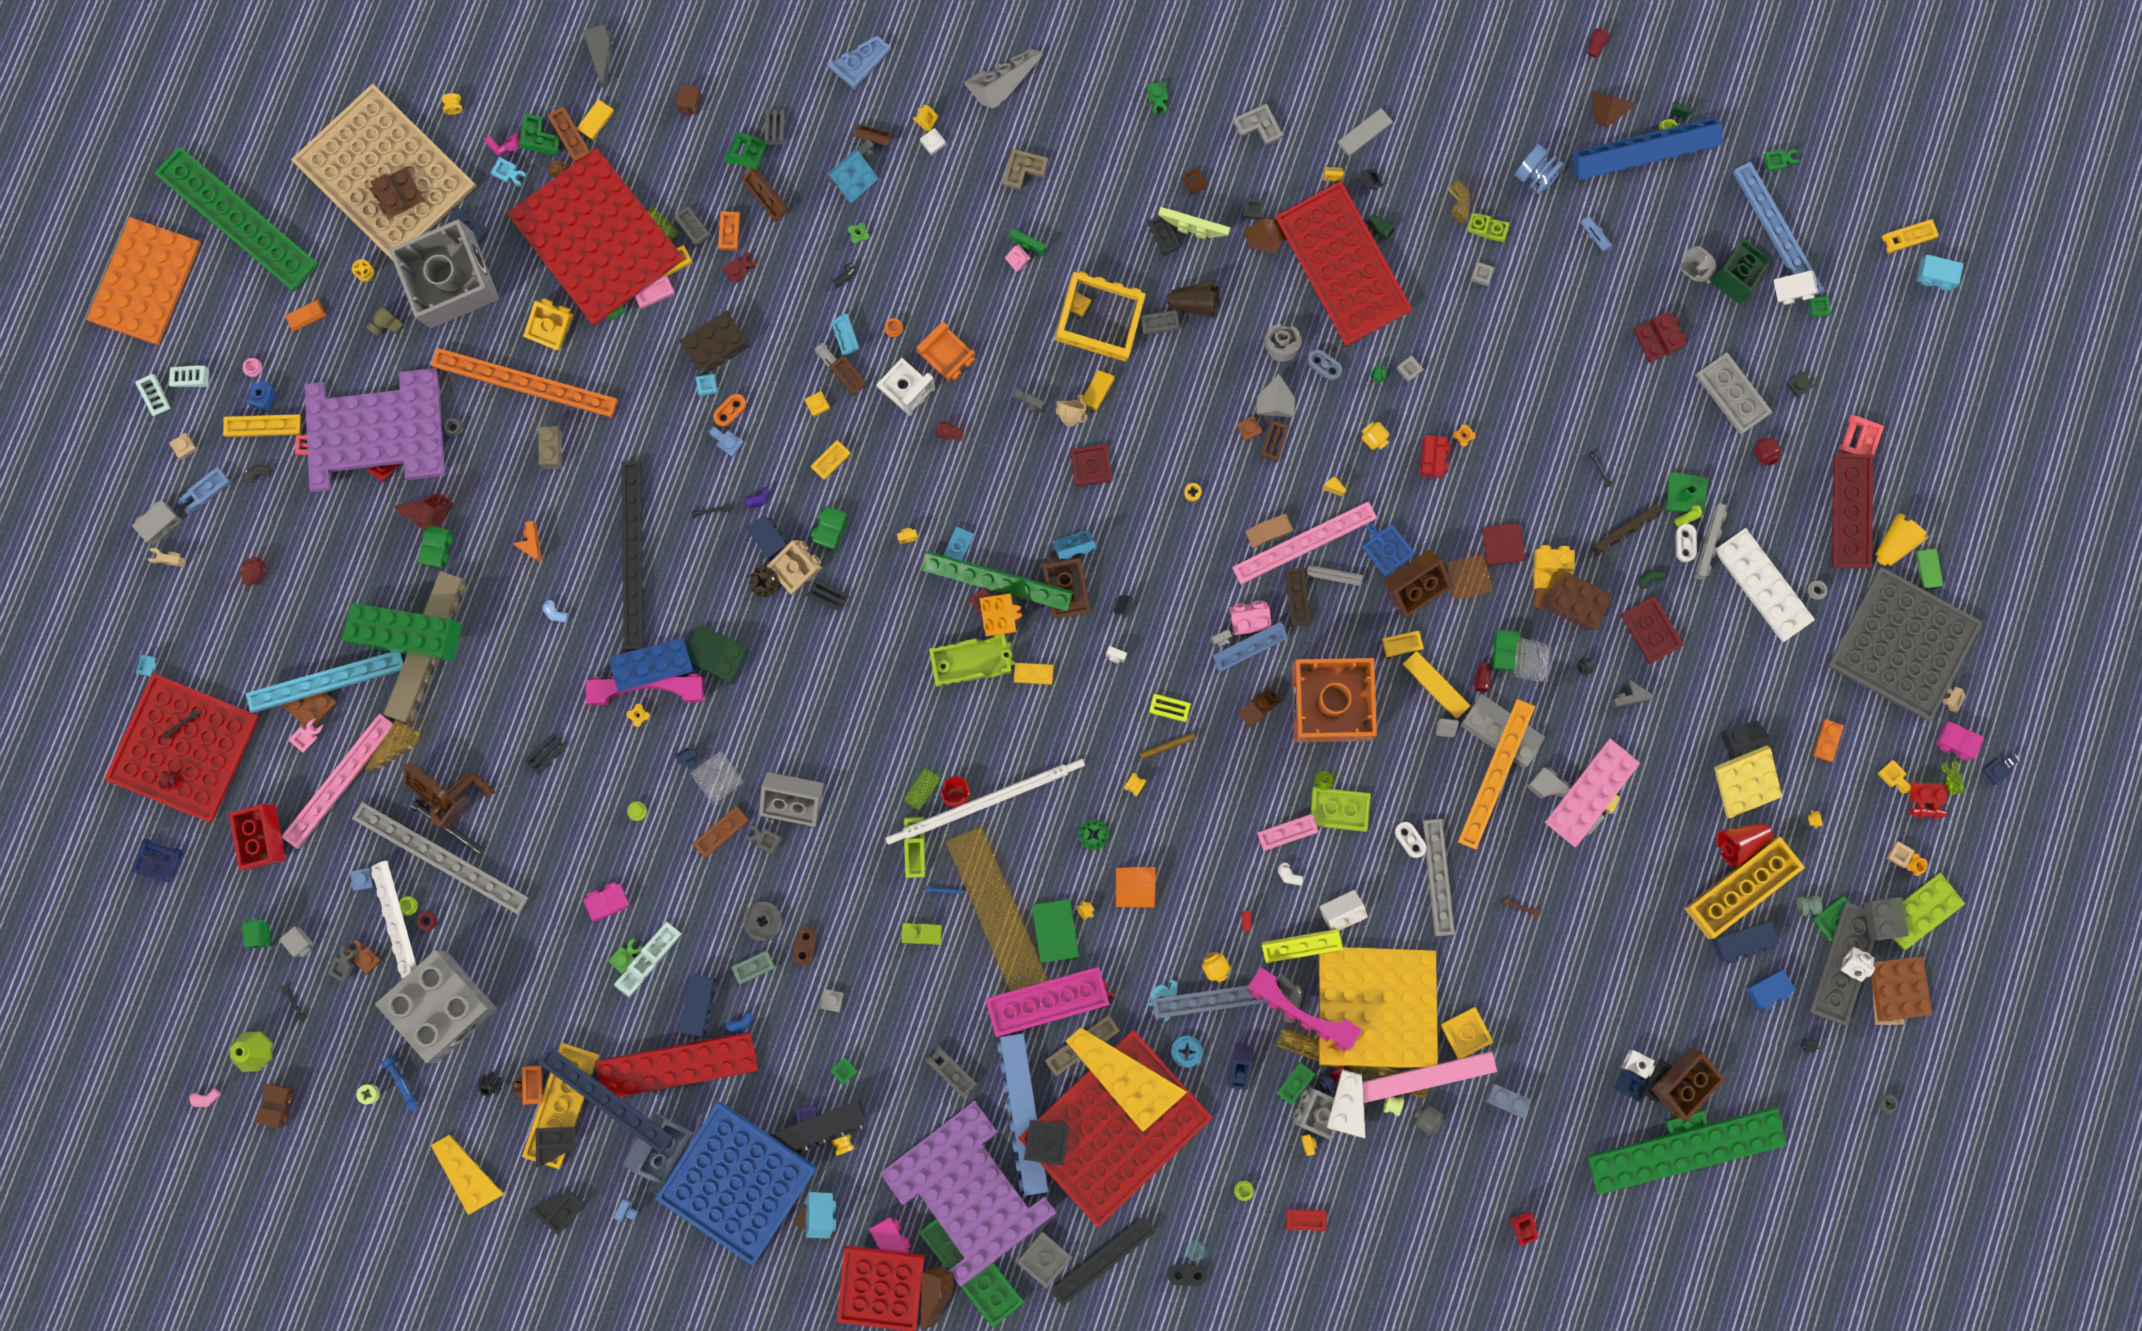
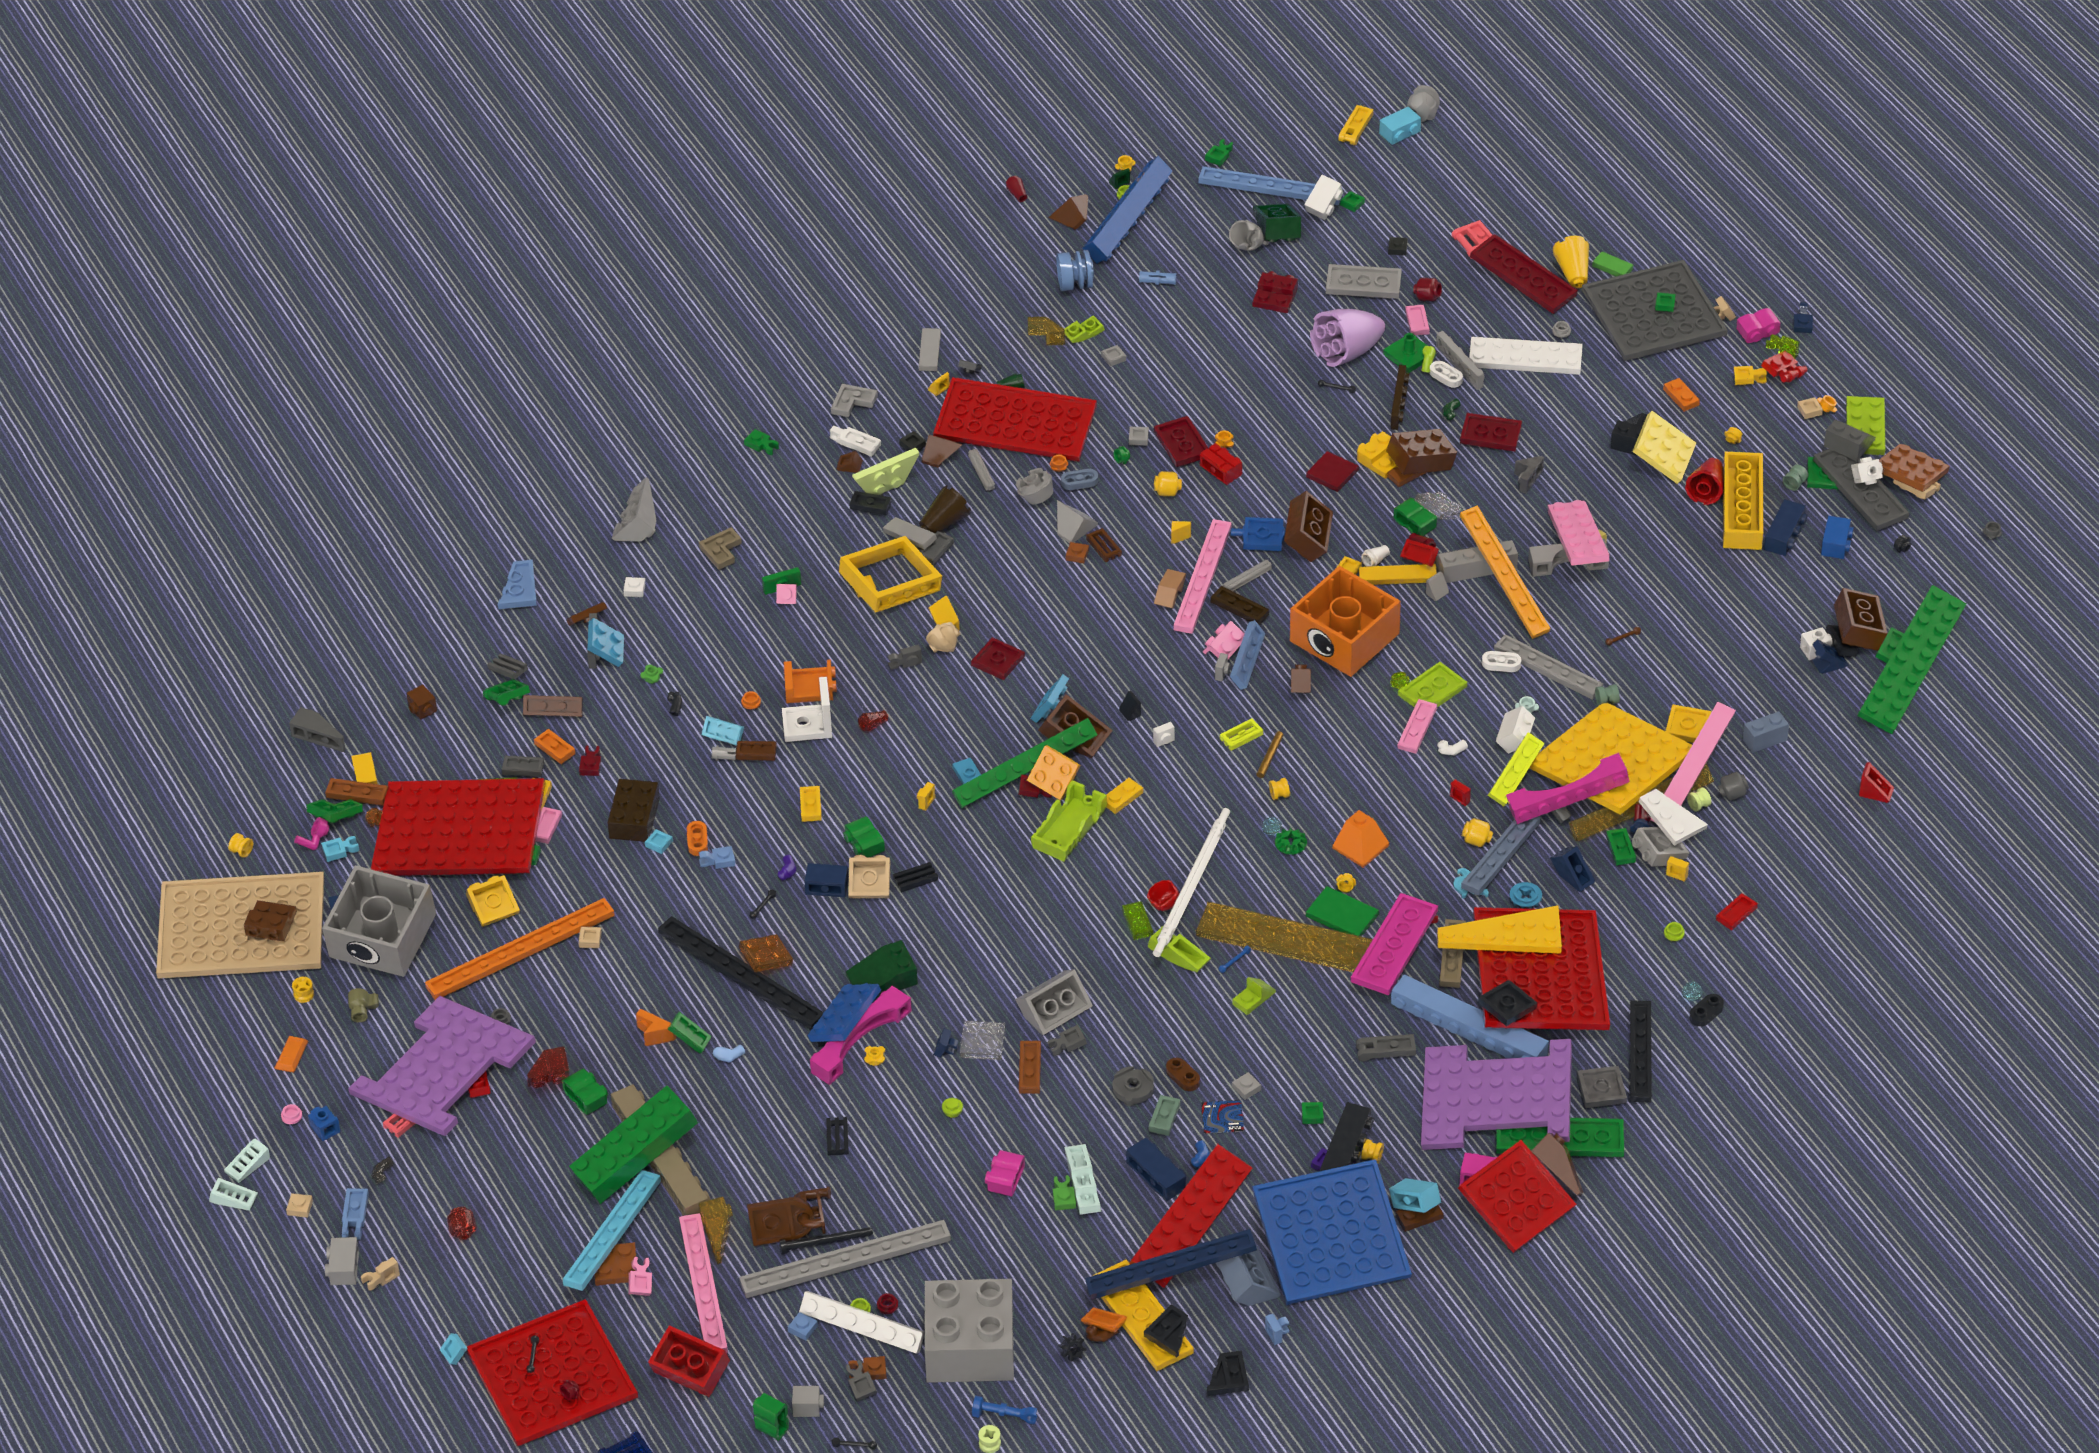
camera: 45 degrees left, 35 degrees down
orange plate [86,217,201,346] -> none
green plate [154,146,319,292] -> none
yellow plate [223,415,302,437] -> none
yellow wing [431,1135,504,1215] -> none
dark tan brick [538,426,562,469] -> none
dark brown gear [748,567,779,597] -> none
yellow plate [804,391,830,418] -> none
yellow tile [913,105,938,132] -> none
yellow bush [1184,483,1202,502] -> none
clear orange tile [1446,555,1492,600] -> none
pearl dark grey plate [1577,657,1594,676] -> none
none -> tan plate [579,927,602,948]
none -> green plate [668,1012,712,1054]
none -> clear orange plate [739,934,793,972]
none -> white hinge [830,426,881,457]
none -> light grey tile [883,517,937,550]
none -> light grey axle [968,449,995,491]
none -> orange plate [1050,455,1068,472]
none -> yellow plate [1115,155,1136,171]
none -> dark red plate [1154,416,1209,467]
none -> sticker [1201,1100,1244,1133]
none -> clear light blue plate [1262,817,1282,835]
none -> lavender cylinder [1310,309,1385,367]
none -> white cone [1361,545,1390,567]
none -> red tile [1400,539,1439,567]
none -> bright pink tile [1405,305,1430,335]
none -> light grey helmet [1407,85,1440,122]
none -> light aqua plate [1515,696,1539,713]
none -> sand green wheel [1595,684,1620,706]
none -> green plate [1655,292,1676,312]

